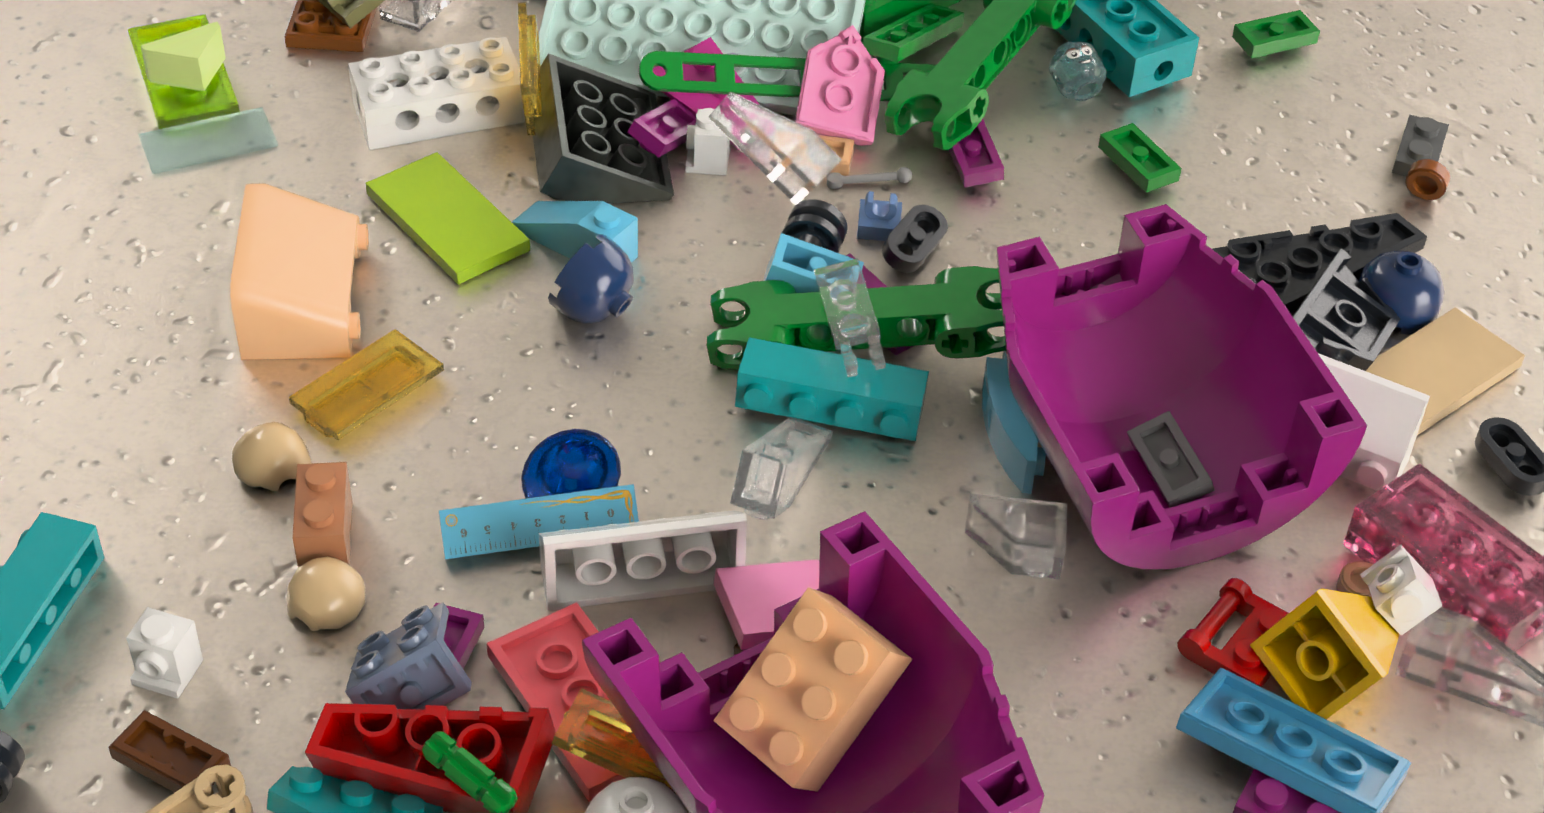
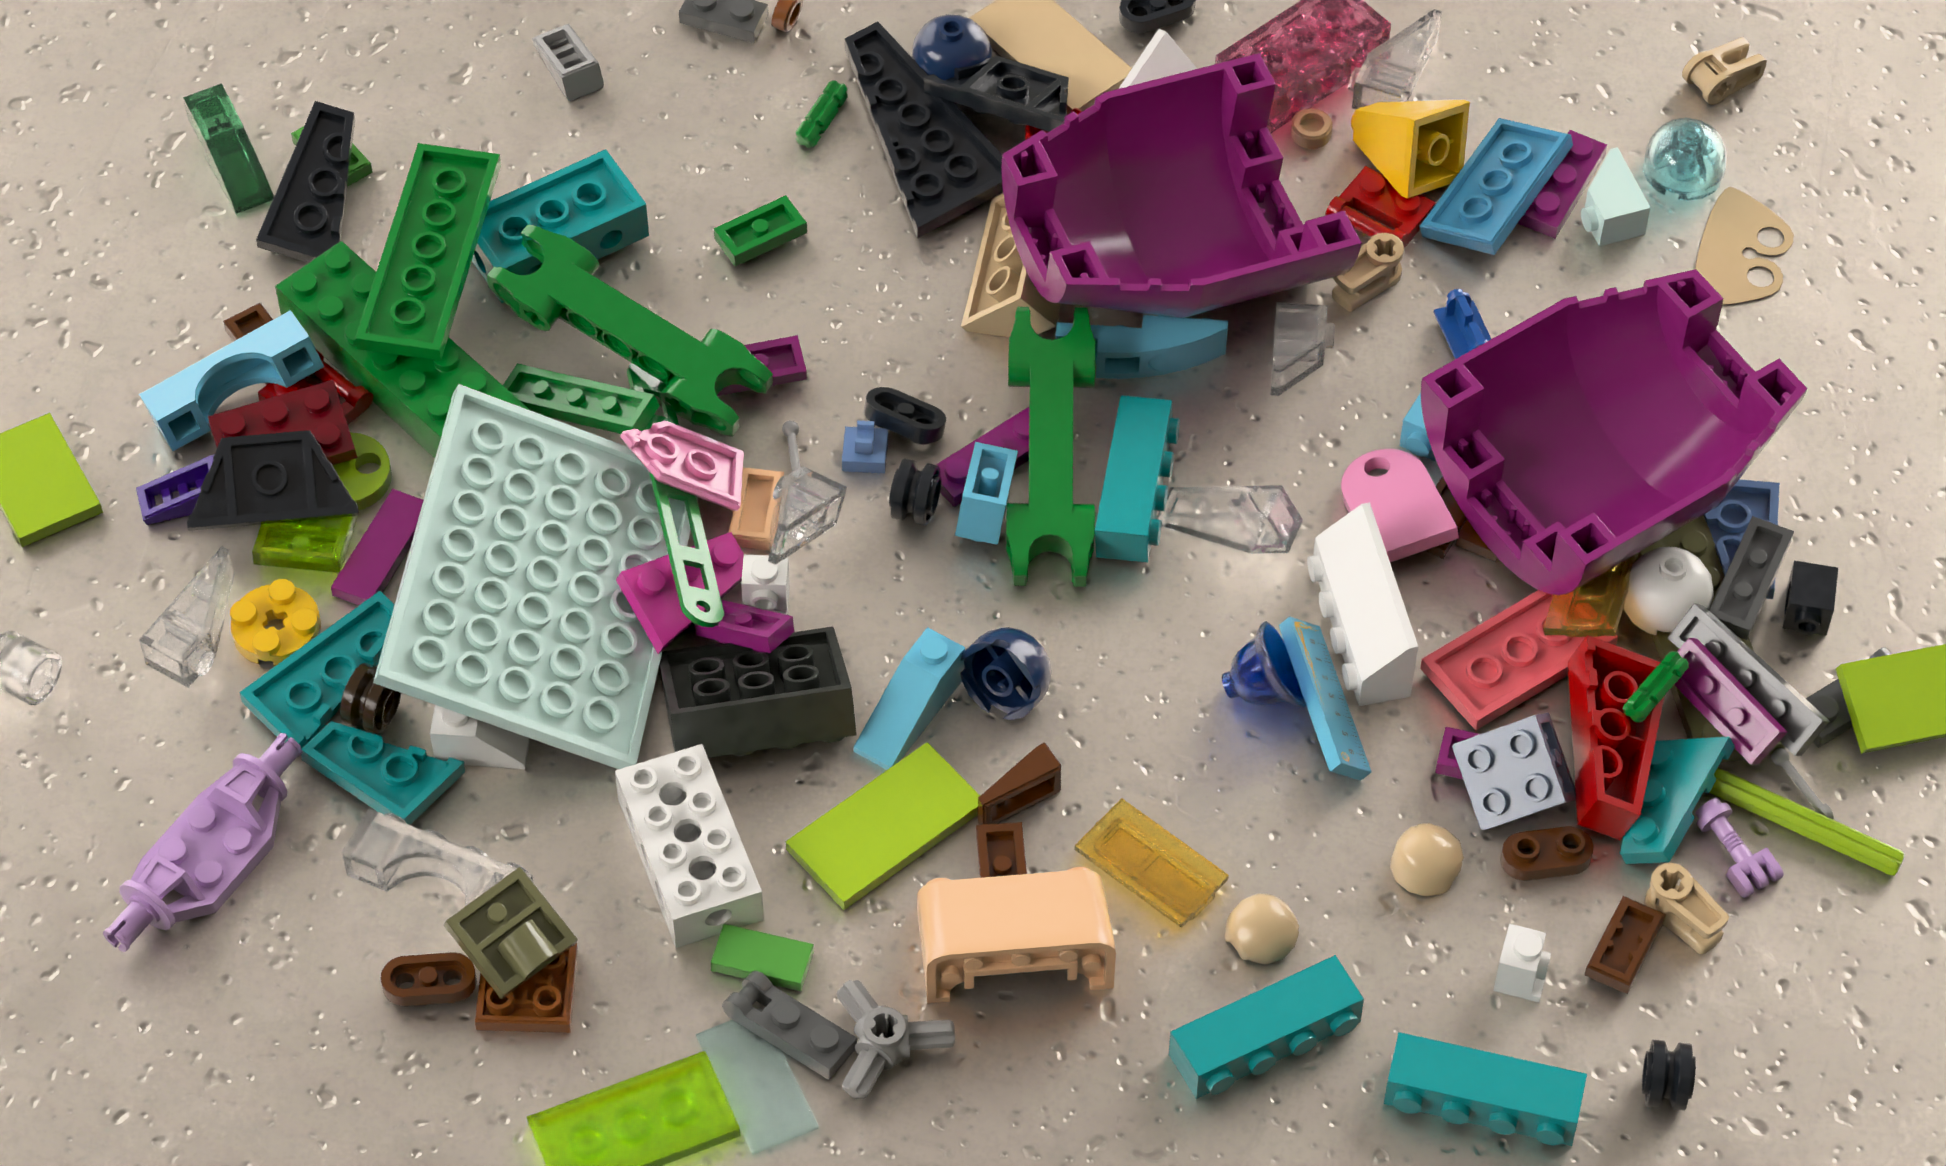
camera: 90 degrees left, 10 degrees up
yellowish green slope [141,22,226,91] -> none
nougat brick [292,462,352,567] -> none
clear yellow piece [518,2,542,136] -> none
light nougat brick [713,587,912,792] -> none
clear hinge [814,258,886,377] -> none
clear light blue head [1049,42,1107,101] -> none
dark grey plate [1127,411,1214,508] -> none
green plate [1232,10,1320,58] -> none
white brick [1360,544,1442,636] -> none
none -> light grey slope [532,24,604,101]
none -> bright green tile [711,924,814,991]
none -> dark grey plate [722,971,857,1080]
none -> green axle [795,80,848,148]
none -> light grey bush [837,980,955,1099]
none -> reddish brown plate [976,822,1027,878]
none -> reddish brown slope [978,743,1061,825]
none -> teal brick [1168,955,1364,1099]
none -> tan piece [1332,233,1404,312]
none -> blue hinge [1433,289,1491,359]
none -> reddish brown plate [1500,826,1594,881]

